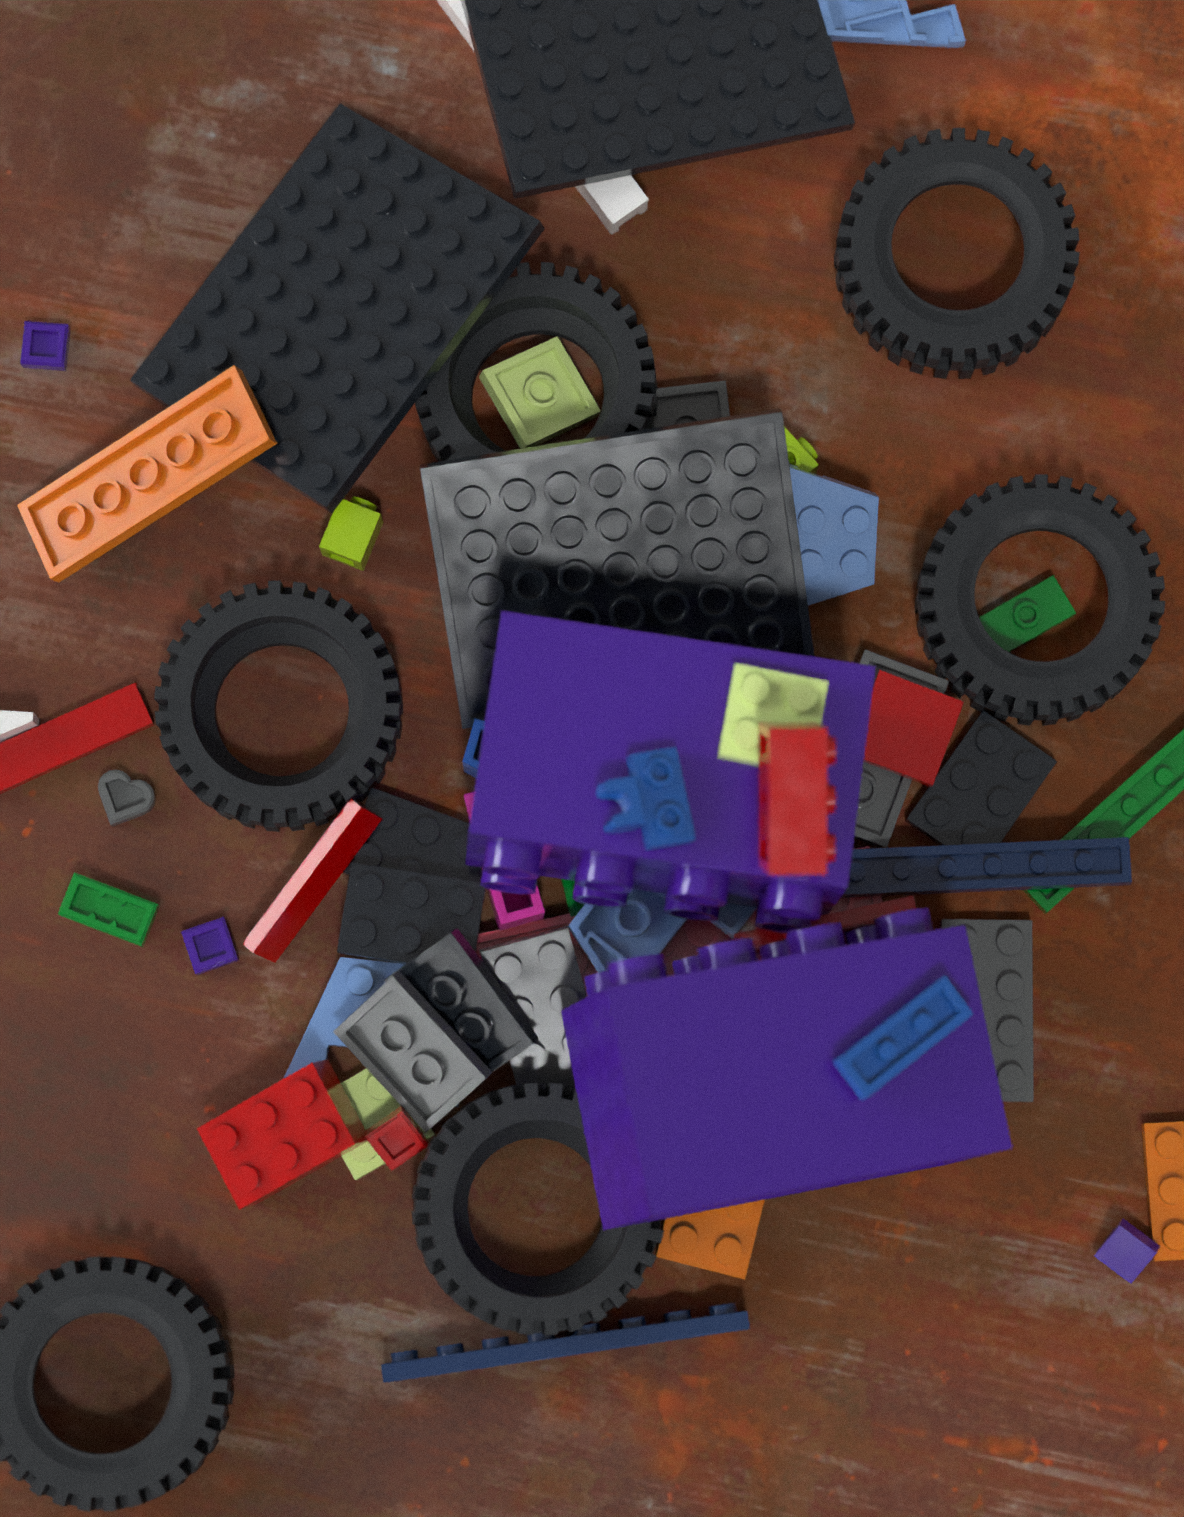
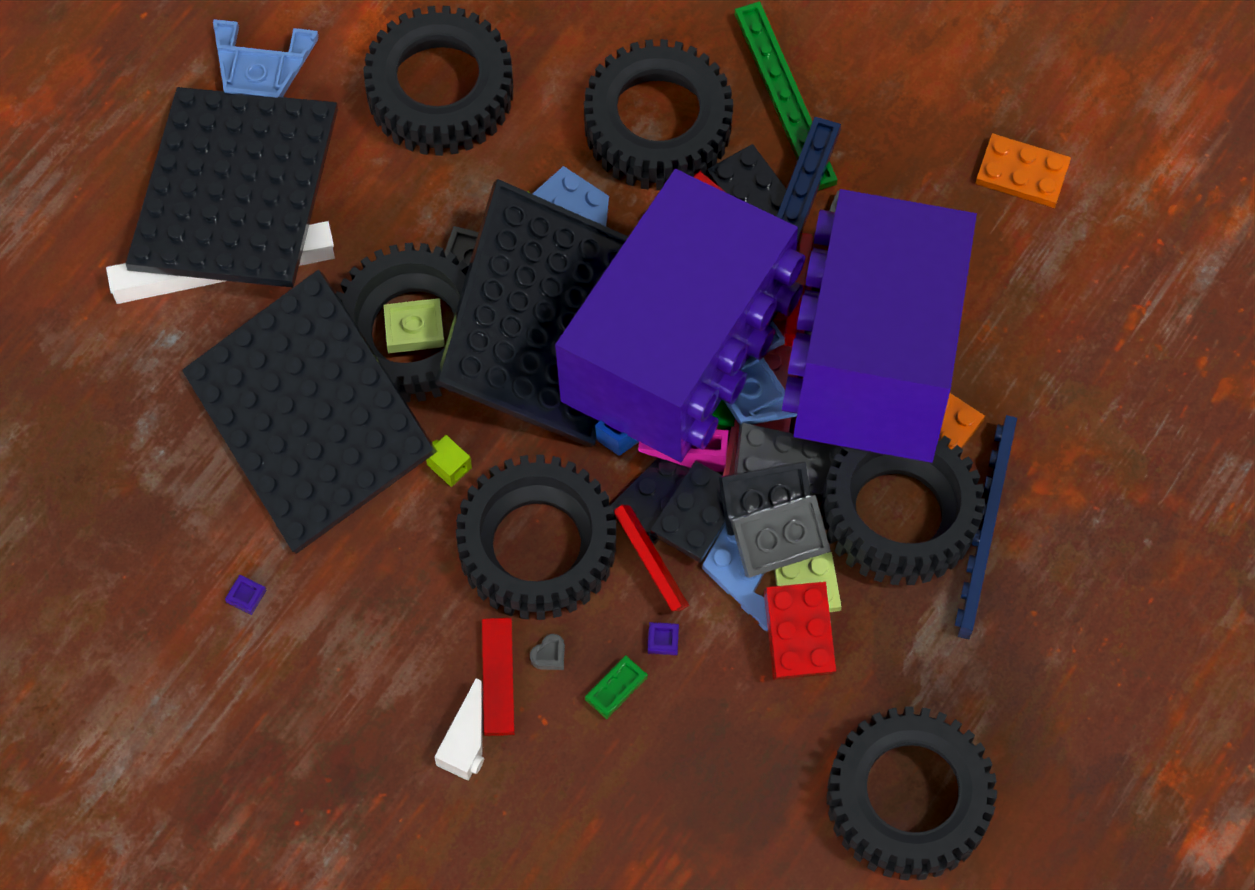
camera: 70 degrees left, 15 degrees down
orange plate [17,365,277,583] -> none
red tile [364,1106,429,1171] -> none
blue plate [596,747,696,851] -> none
yellowish green plate [717,663,829,767] -> none
red brick [759,722,836,875] -> none
blue plate [832,976,973,1100] -> none
green plate [979,575,1076,653] -> none
dark purple tile [1094,1219,1160,1284] -> none

